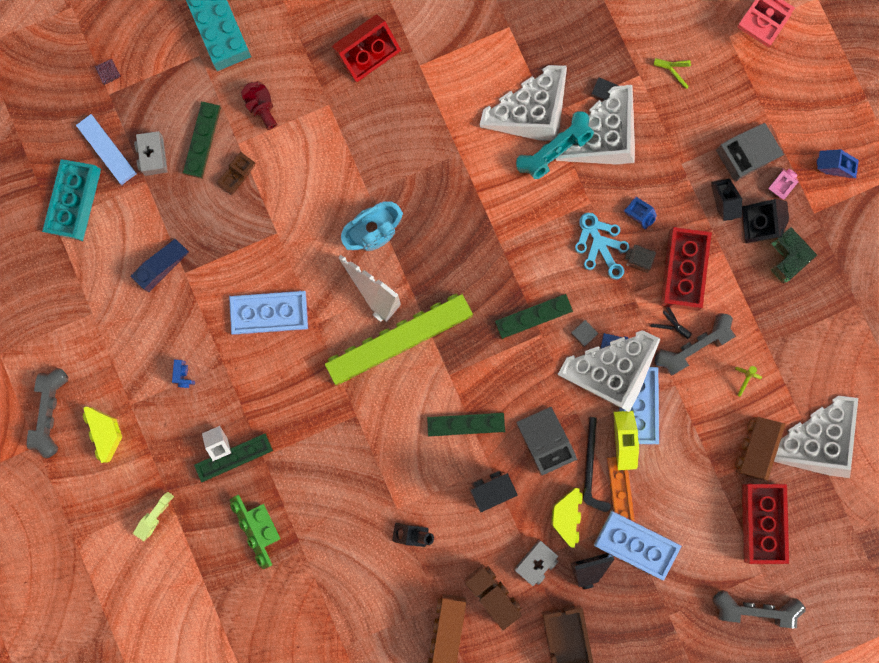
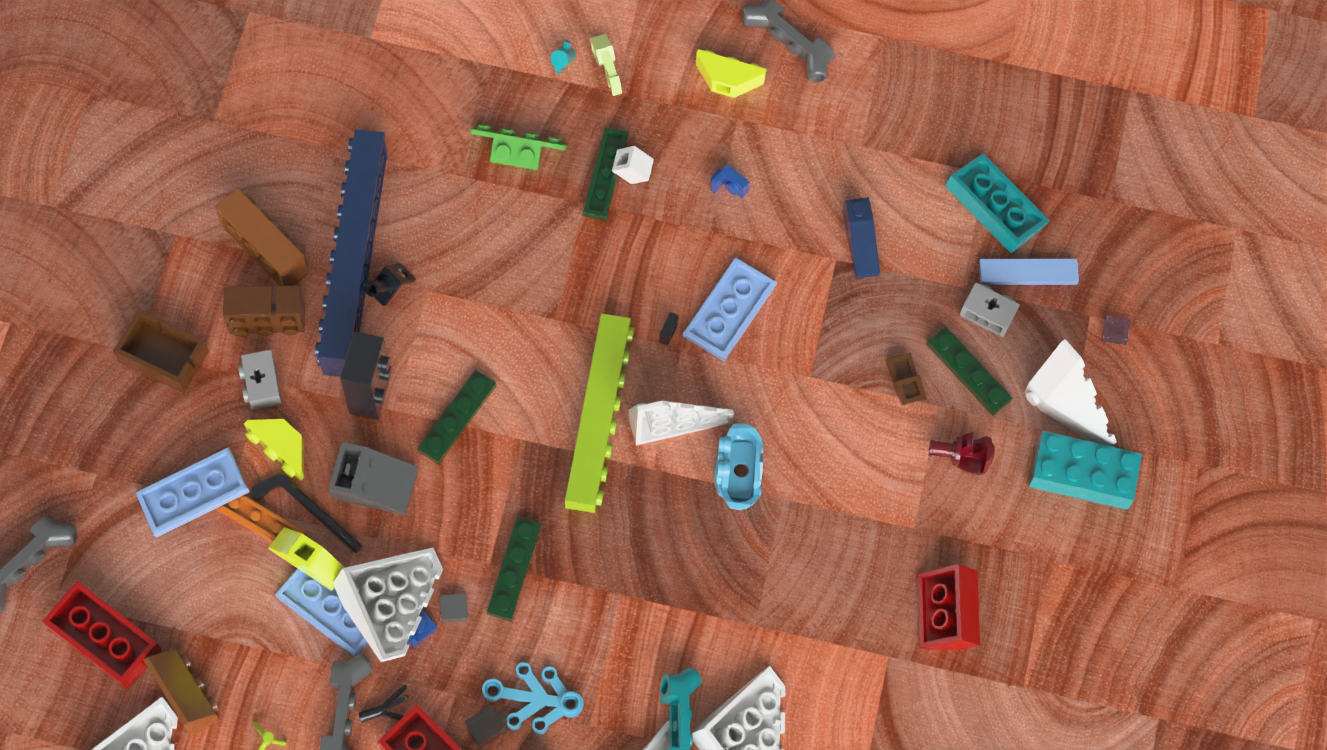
camera: 120 degrees right, 15 degrees down
black slope [571,553,614,590] -> none
none -> dark blue brick [315,129,388,377]
none -> teal piece [550,40,576,74]
none -> black tile [659,312,679,345]
none -> white slope [1025,339,1117,447]

